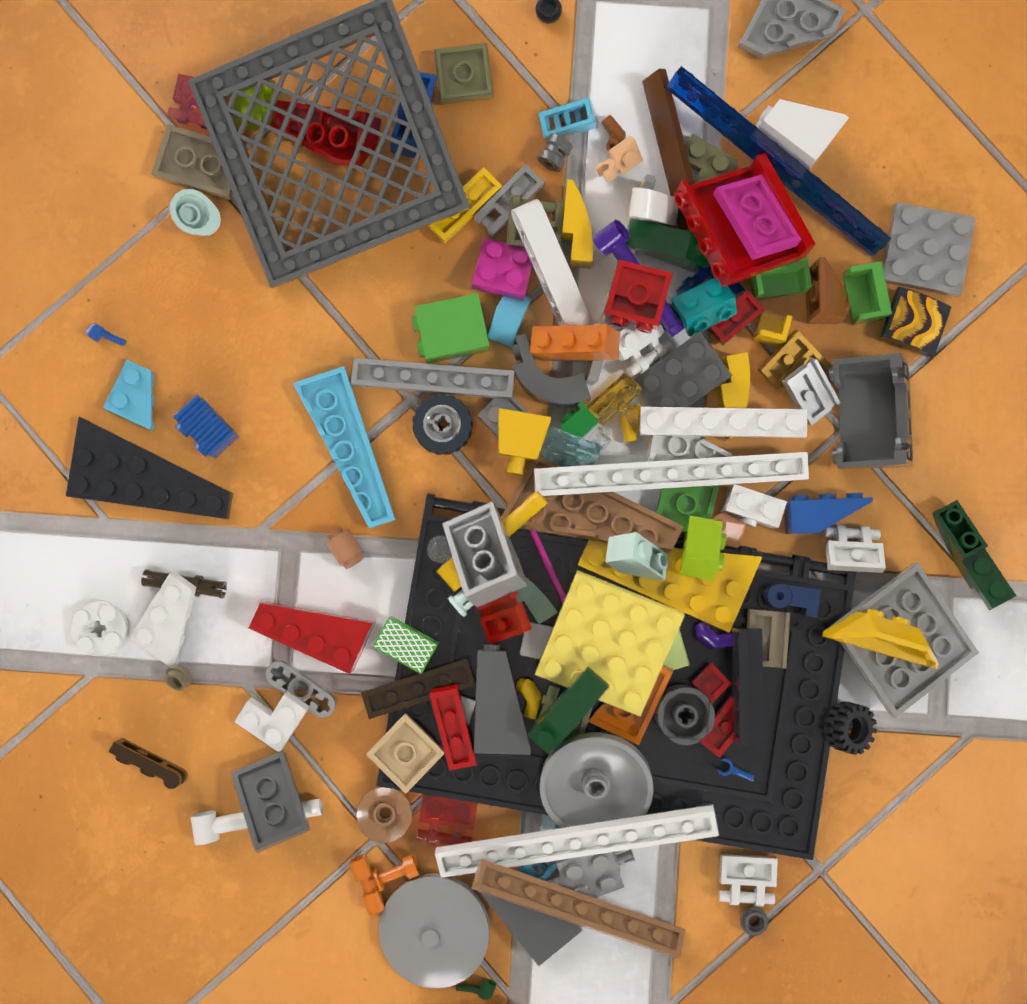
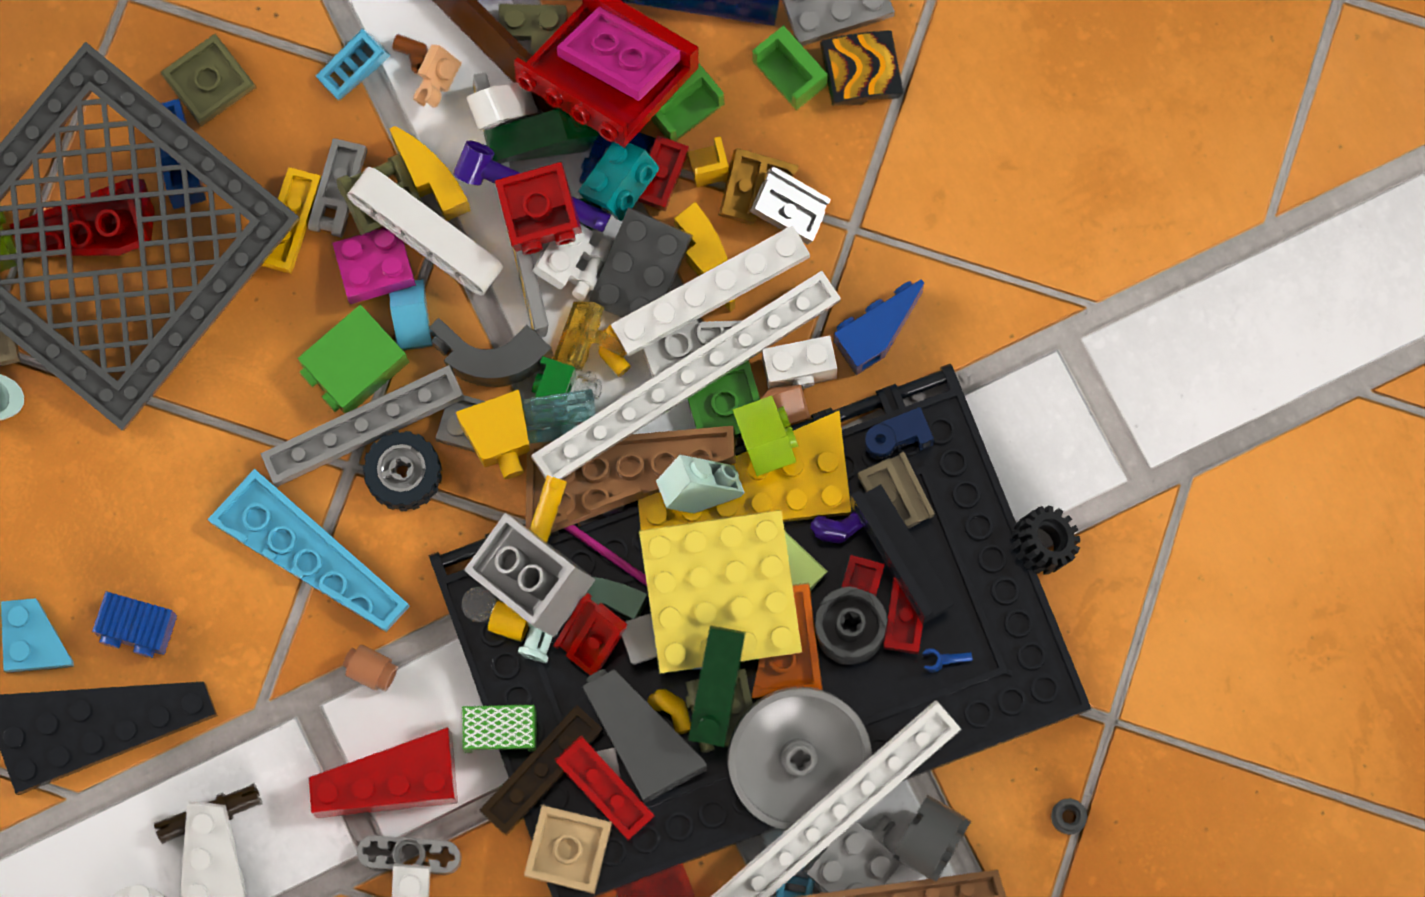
camera: 25 degrees left, 10 degrees down
orange brick [530,324,621,361] -> none
dark grey wheel [537,133,573,172] -> none
white plate [718,853,778,907] -> none
dark orange slope [806,257,850,324] -> none
yellow wedge [822,609,939,669] -> none
white plate [824,524,886,573] -> none
dark grey windscreen [829,353,913,469] -> none
light grey plate [830,563,979,718] -> none
dark green slope [932,500,1017,611] -> none
none -> dark grey brick [892,795,971,882]

